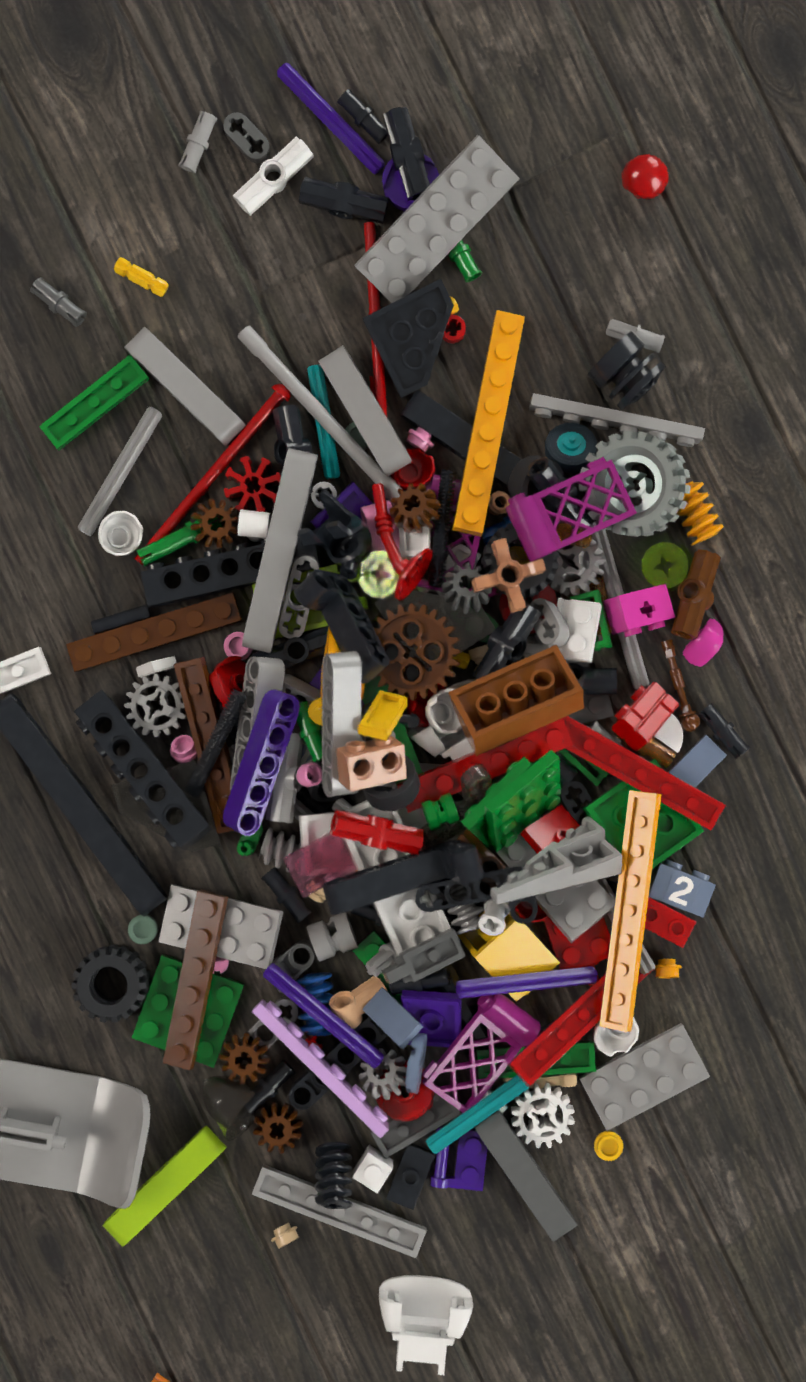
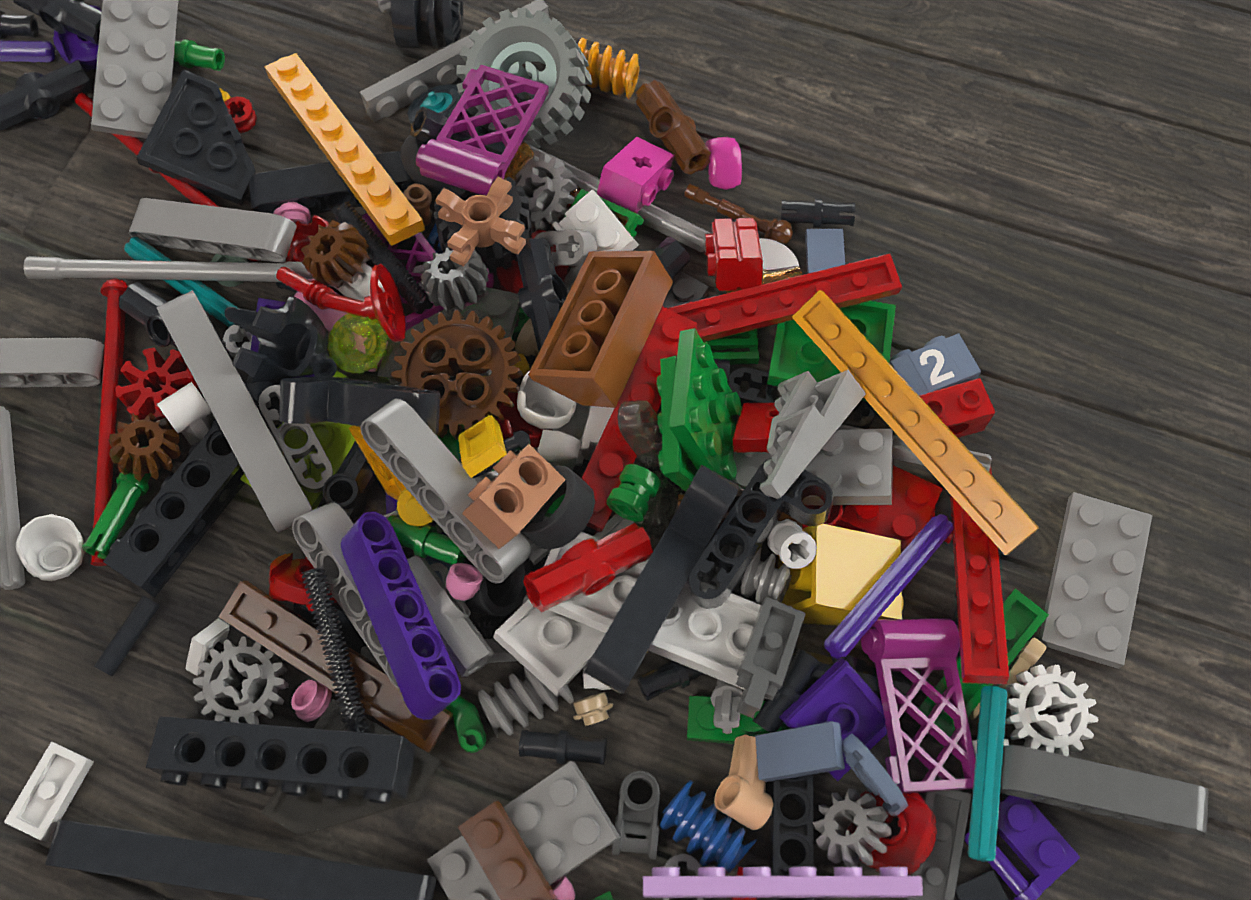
camera: 40 degrees left, 20 degrees down
reddish brown plate [66,592,242,672] -> none
bright pink plate [224,632,253,661] -> none
dark purple axle [263,963,384,1068] -> none
clear pink plate [282,832,356,898] -> none
light grey wheel [307,912,358,962] -> none
white hair [593,1017,639,1056] -> none
yellow plate [594,1131,623,1161] -> none
clear neon green gear [642,542,688,588] -> none
light orange plate [654,959,682,979] -> none

